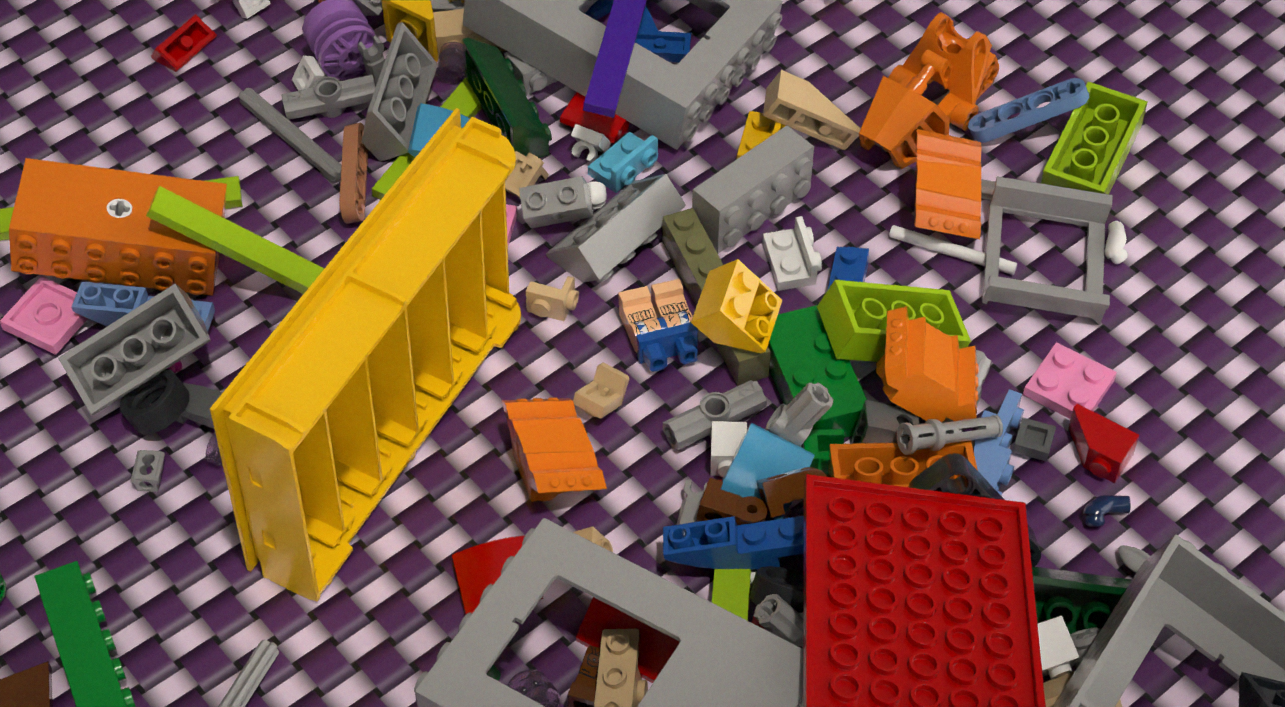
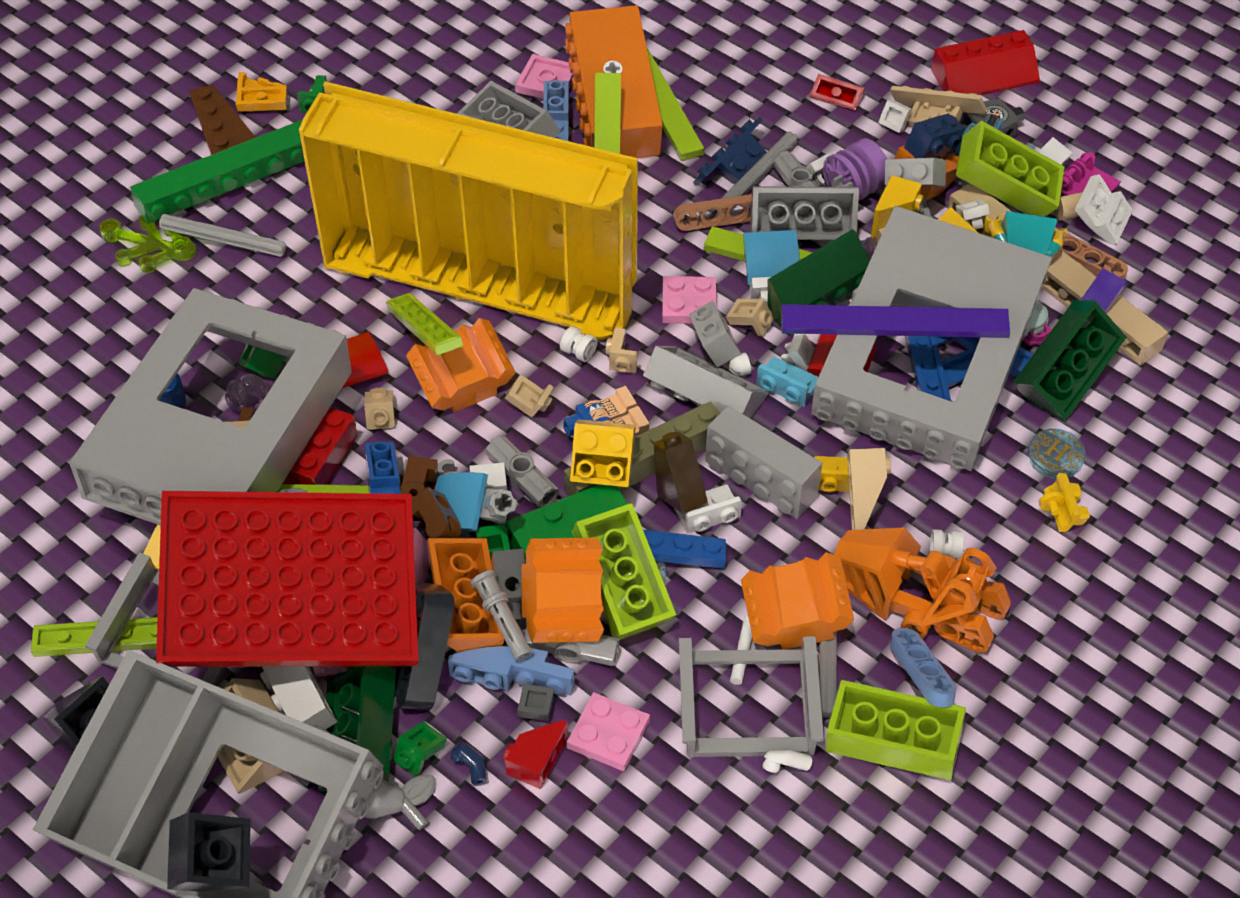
camera: 80 degrees right, 0 degrees up
none -> lime tile [386,293,463,355]
none -> green bracket [393,722,447,777]
none -> white wheel [560,326,598,362]
none -> dark brown slope [653,432,708,513]
none -> dark blue bracket [693,117,767,185]
none -> white wheel [930,529,964,559]

